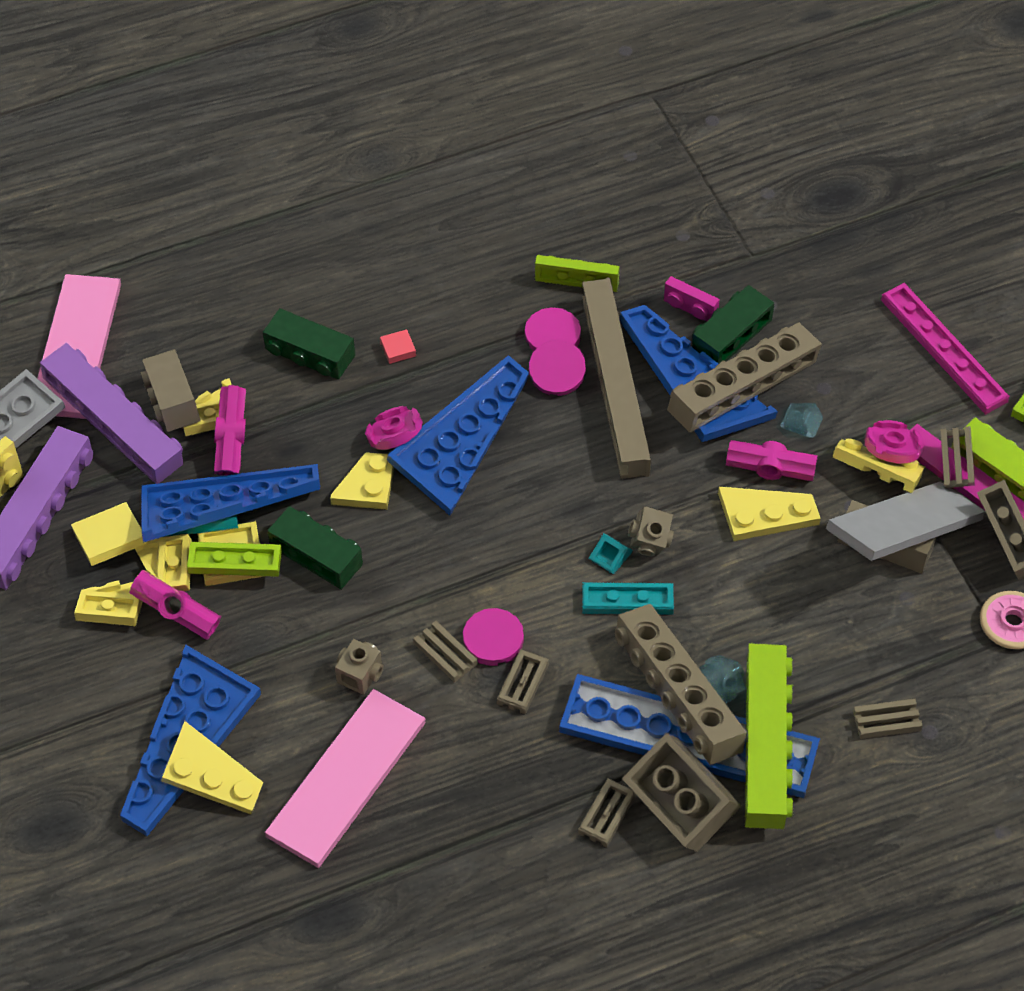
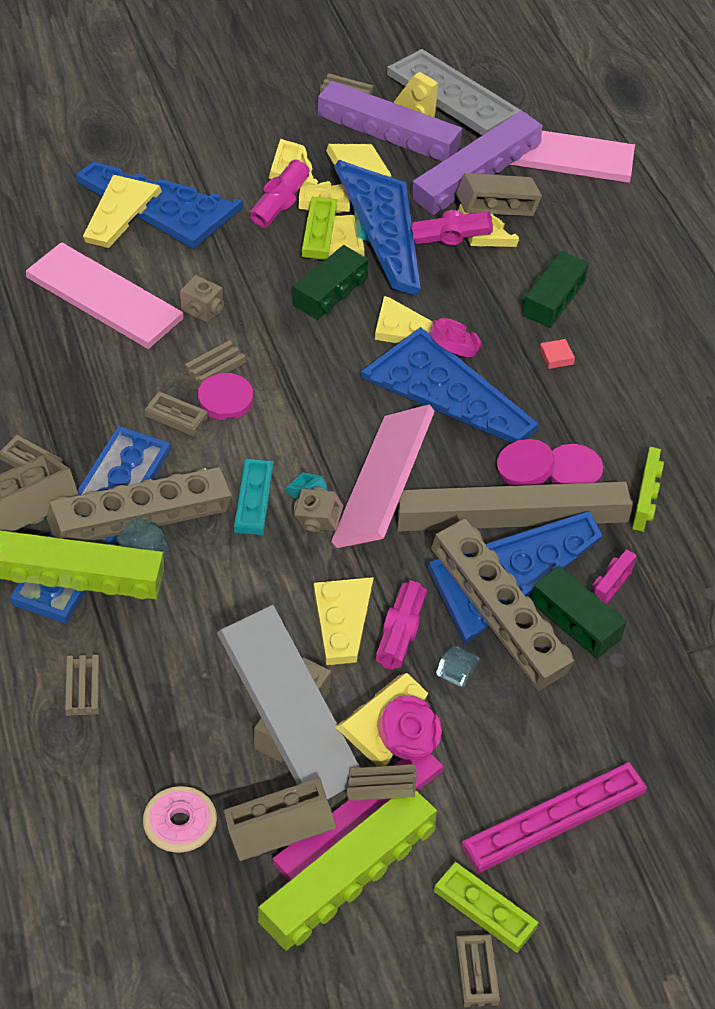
camera: 90 degrees right, 5 degrees down
none -> bright pink tile [331,404,435,548]

